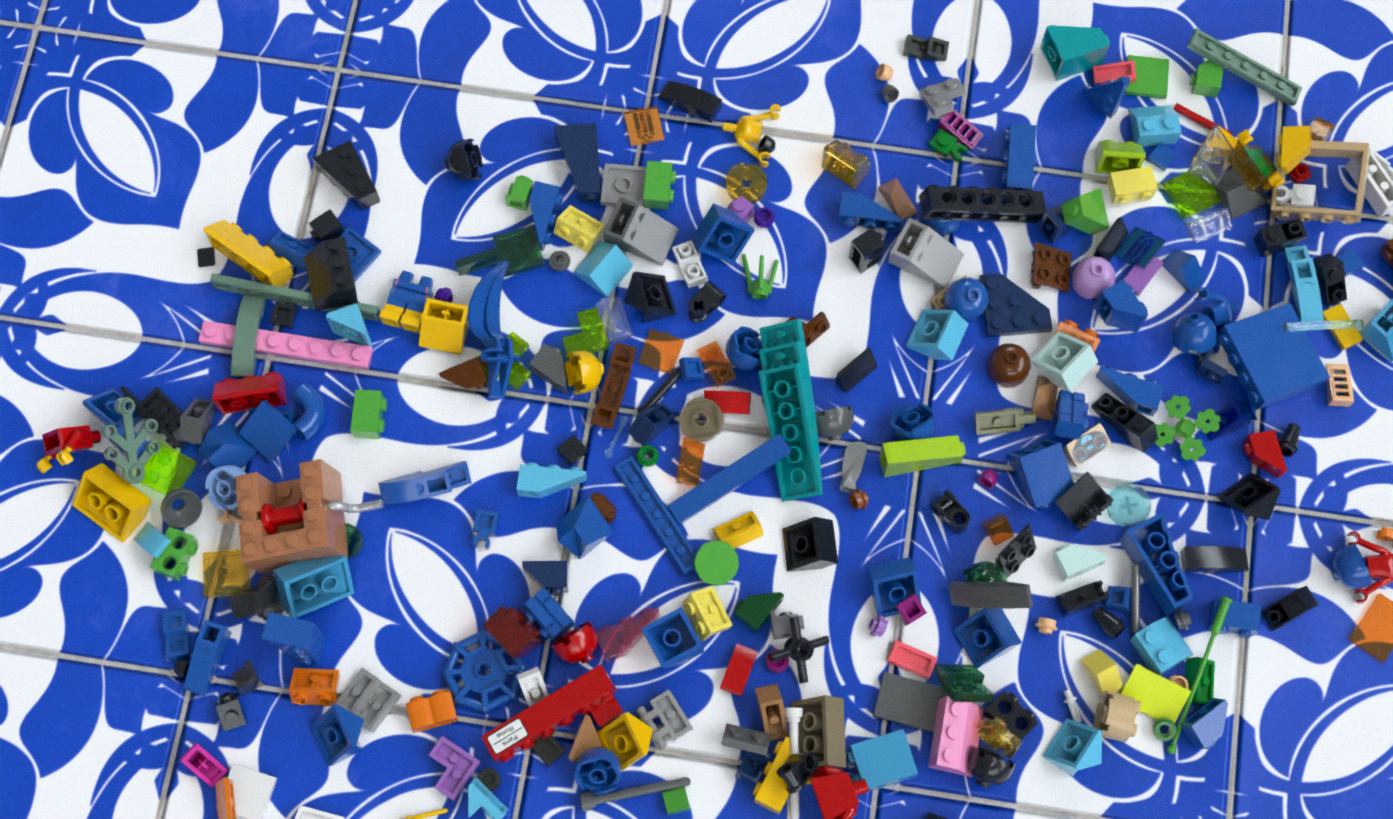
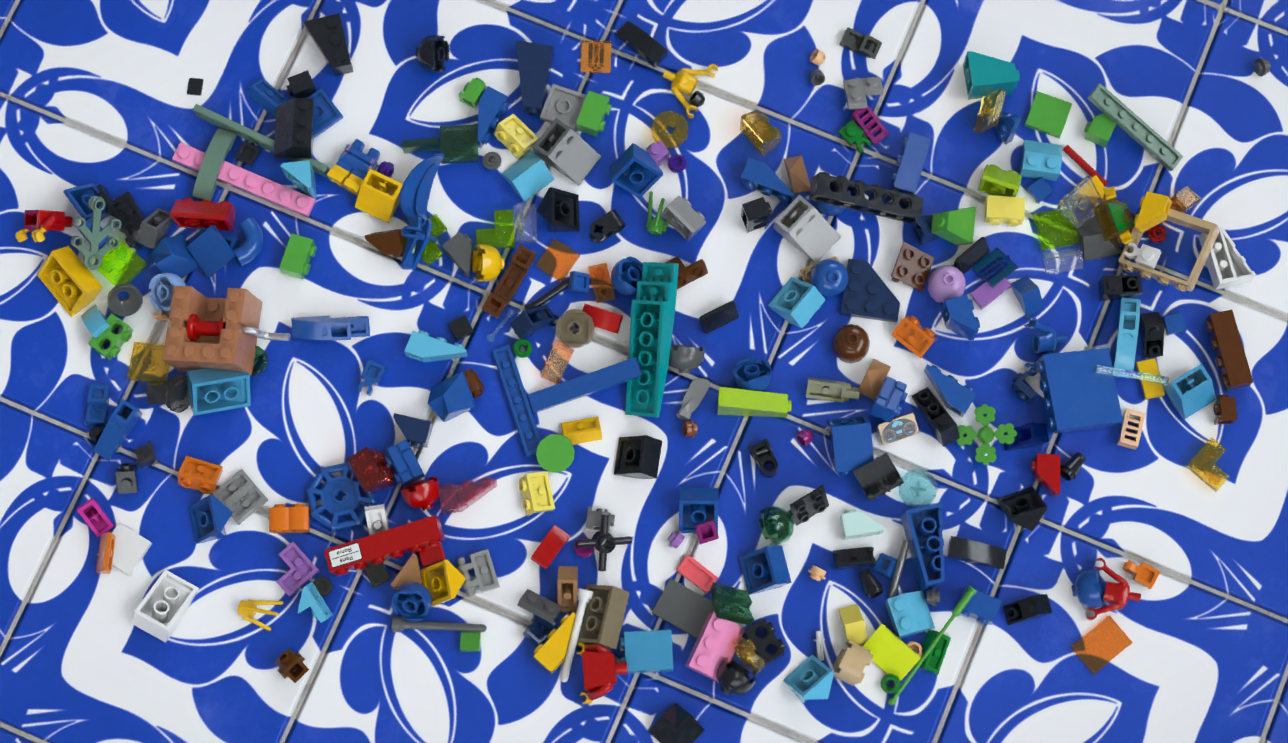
camera: 15 degrees right, 5 degrees up
yellow slope [203,220,294,287] -> none
blue wedge [261,612,326,666] -> none
blue slope [641,607,704,669] -> none
white slope [672,240,708,289] -> none
dark green slope [734,592,784,635] -> none
black piece [777,752,819,794] -> none
dark grey slope [948,580,1033,609] -> none
clear orange slope [982,513,1014,546] -> none
light aqua slope [1031,331,1098,392] -> none
coral tile [1092,60,1137,85] -> none
blue cylinder [1172,312,1217,354] -> none
slope [1180,698,1228,749] -> none
none -> light grey slope [661,196,706,241]
none -> clear yellow plate [973,89,1006,133]

